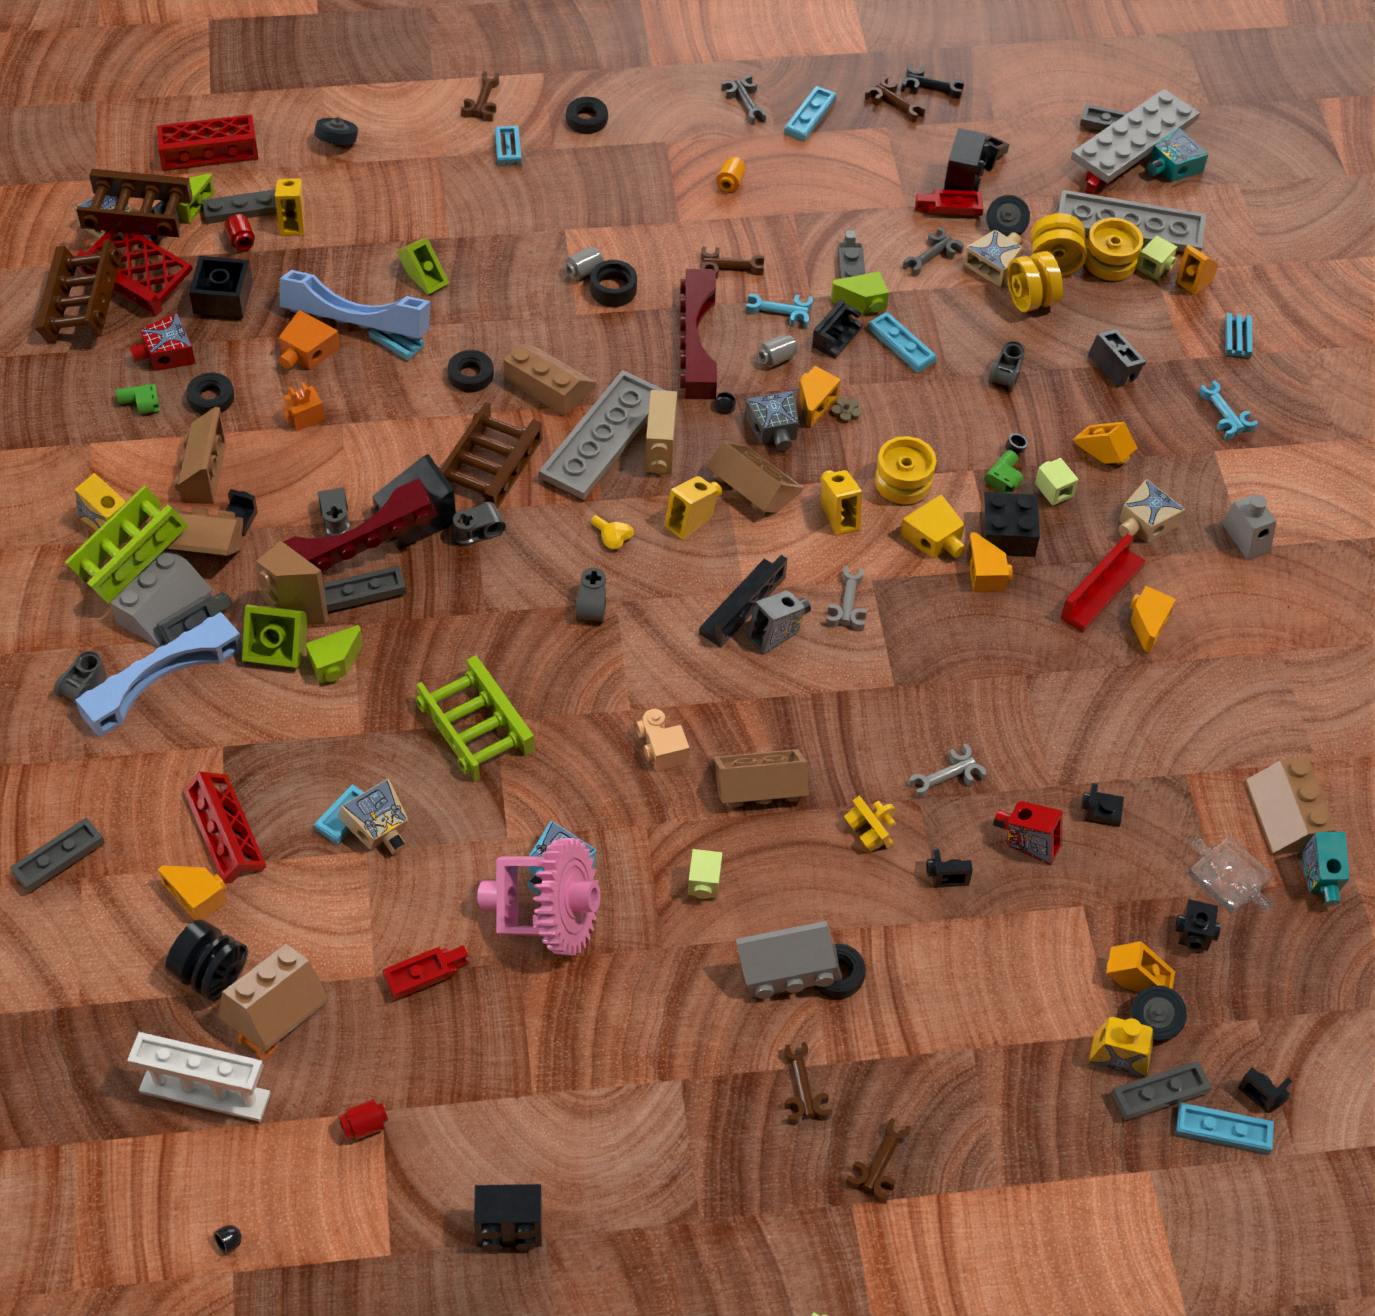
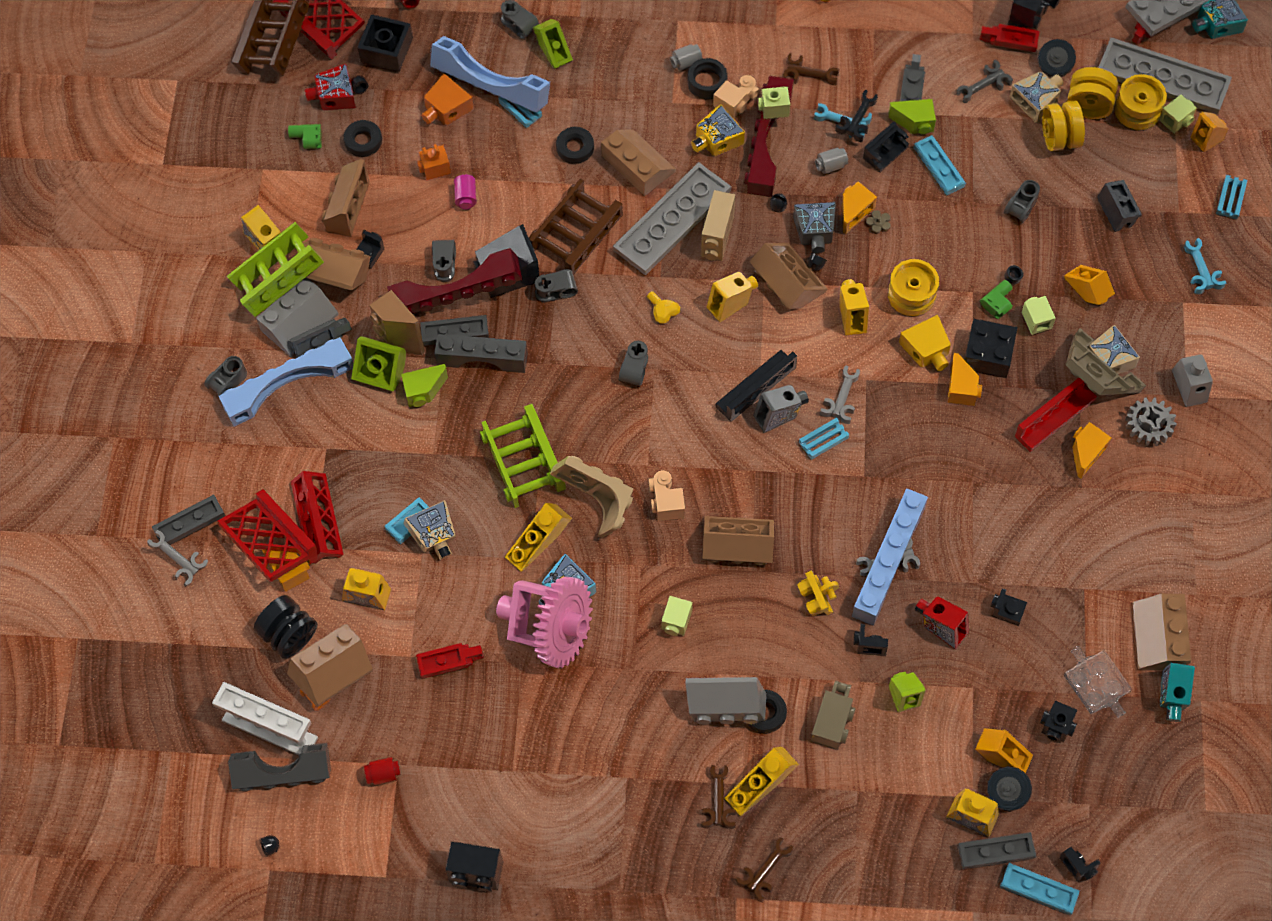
camera: 15 degrees right, 10 degrees up
none -> light grey bar [147,530,208,587]
none -> red fence [218,489,318,583]
none -> dark grey arch [228,743,331,791]
none -> yellow torso [342,568,391,611]
none -> black hinge [350,75,369,94]
none -> dark grey arch [435,334,528,373]
none -> dark pink brick [454,175,477,210]
none -> dark grey piece [501,0,539,39]
none -> yellow slope [505,503,572,572]
none -> tan bracket [550,456,633,538]
none -> torso [691,105,745,156]
none -> light nougat brick [713,75,760,119]
none -> yellow slope [725,747,799,816]
none -> yellowish green brick [758,87,790,119]
none -> medium azure tile [799,418,849,460]
none -> black hinge [808,252,827,271]
none -> dark tan brick [811,680,856,750]
none -> black bar [835,90,878,142]
none -> light blue arch [852,488,928,626]
none -> lime slope [889,672,925,712]
none -> dark tan wing [1066,328,1146,395]
none -> light grey gear [1125,398,1177,446]

